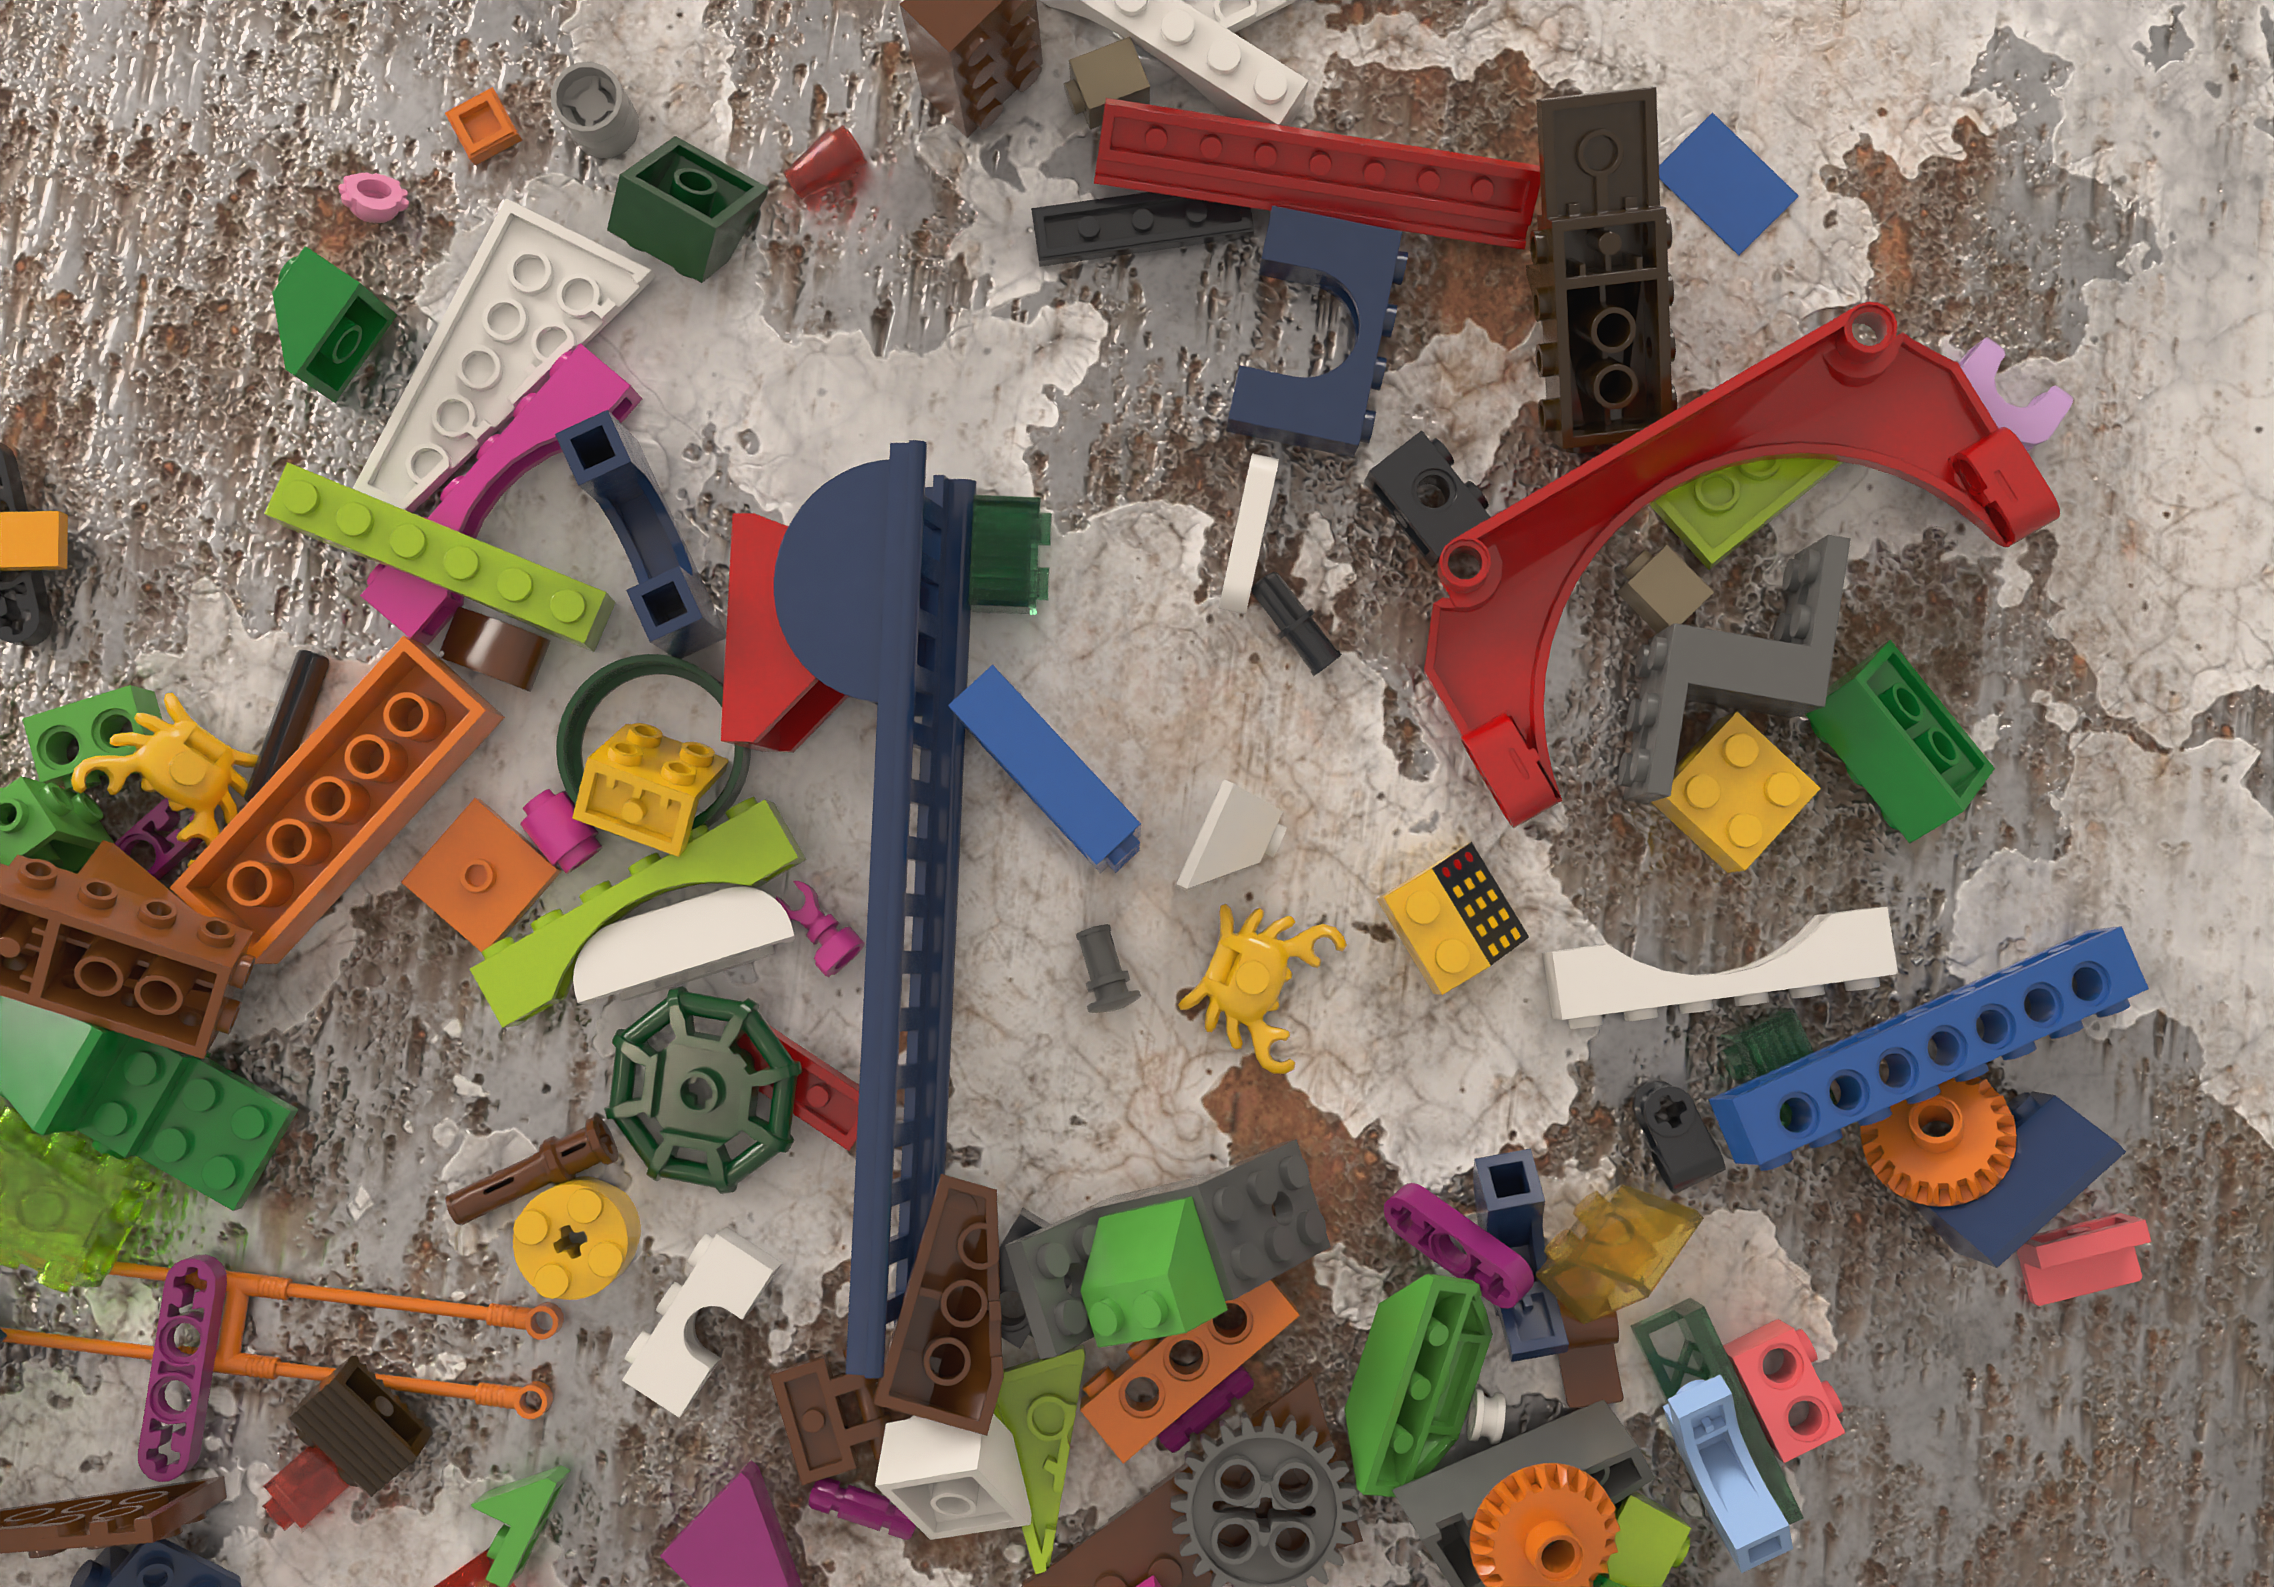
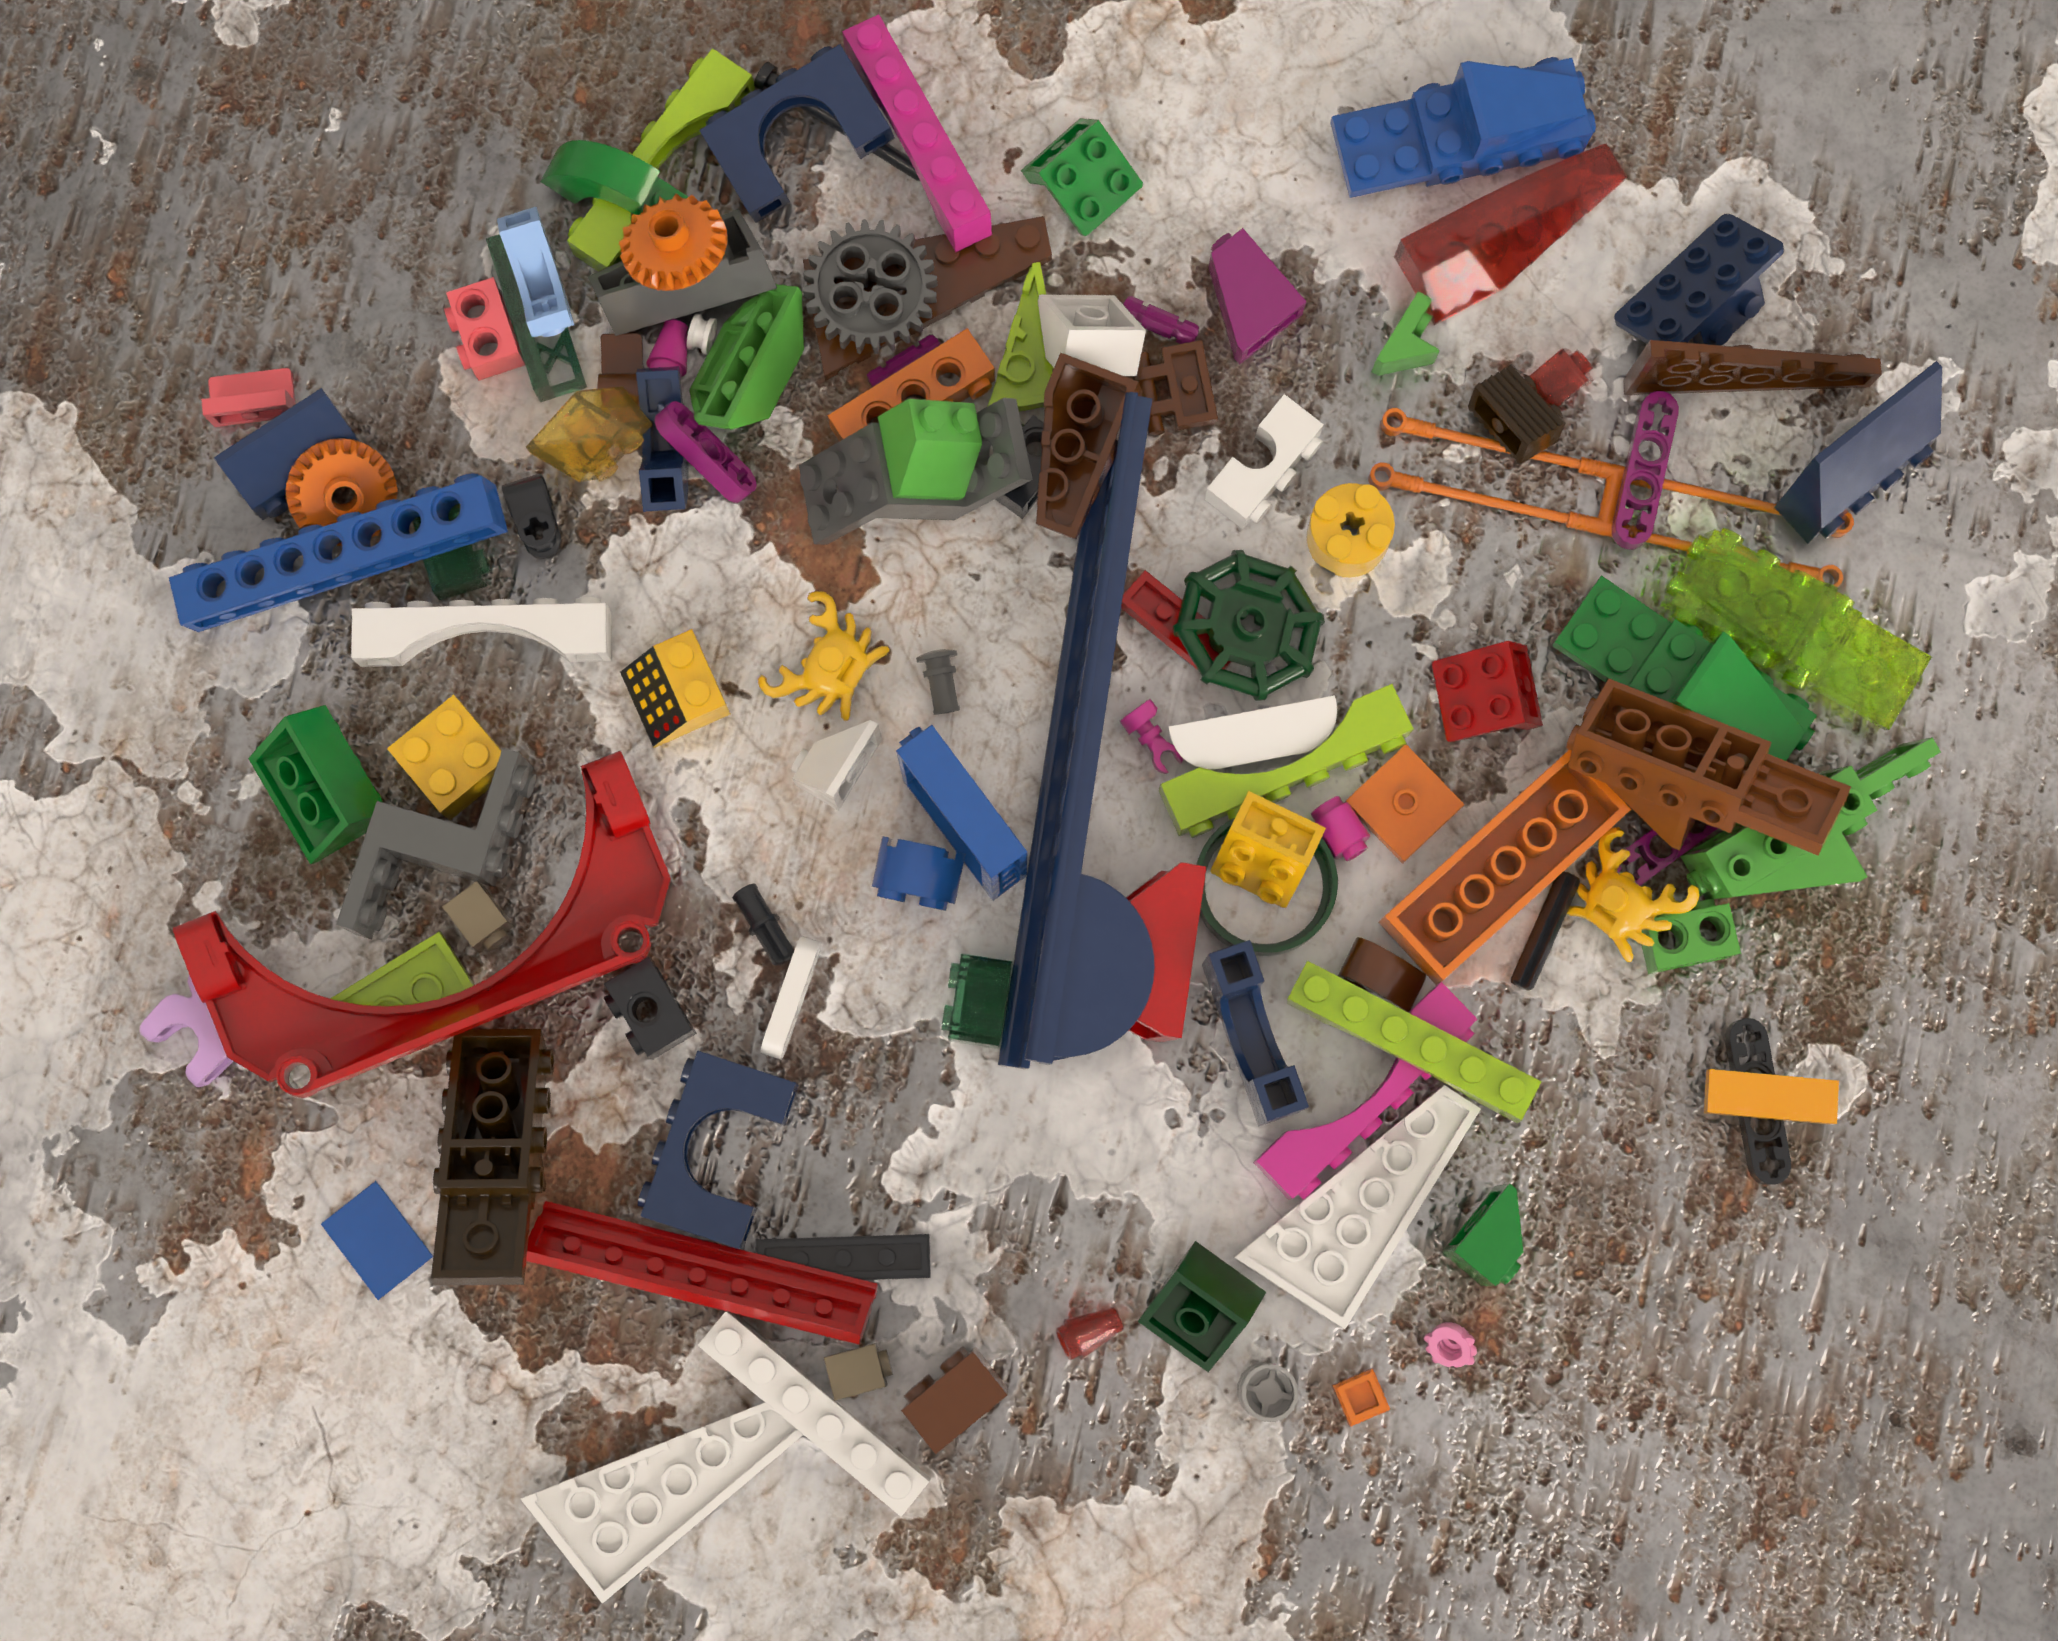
camera: 175 degrees left, 5 degrees down
reddish brown pin [445,1116,618,1225] -> none
none -> dark pink cone [646,319,688,379]
none -> blue brick [872,836,966,911]
none -> red bracket [1432,641,1543,742]

